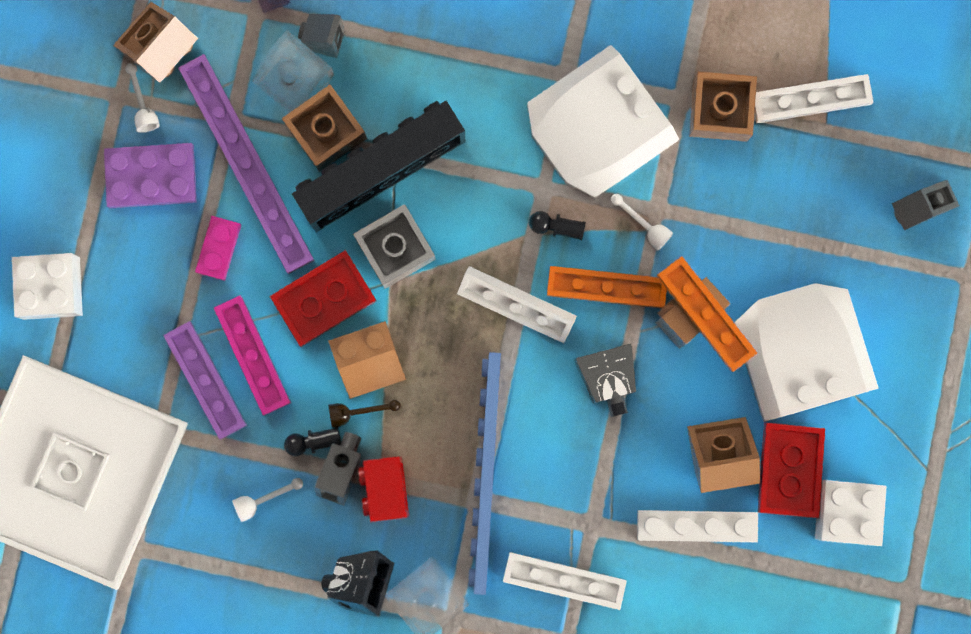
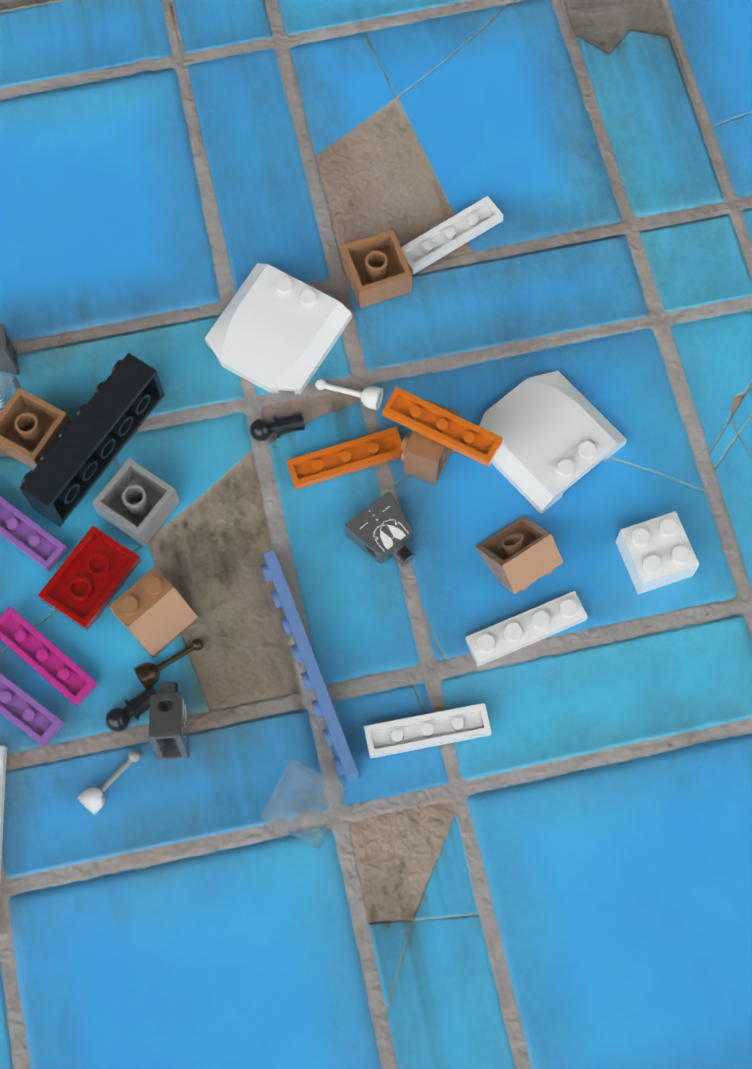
camera: 20 degrees left, 15 degrees down
black torso [321,550,395,617] -> none
red brick [358,456,409,522] -> none
white plate [457,266,577,343] -> none
red plate [757,423,825,518] -> none
dark grey slope [892,180,960,230] -> none

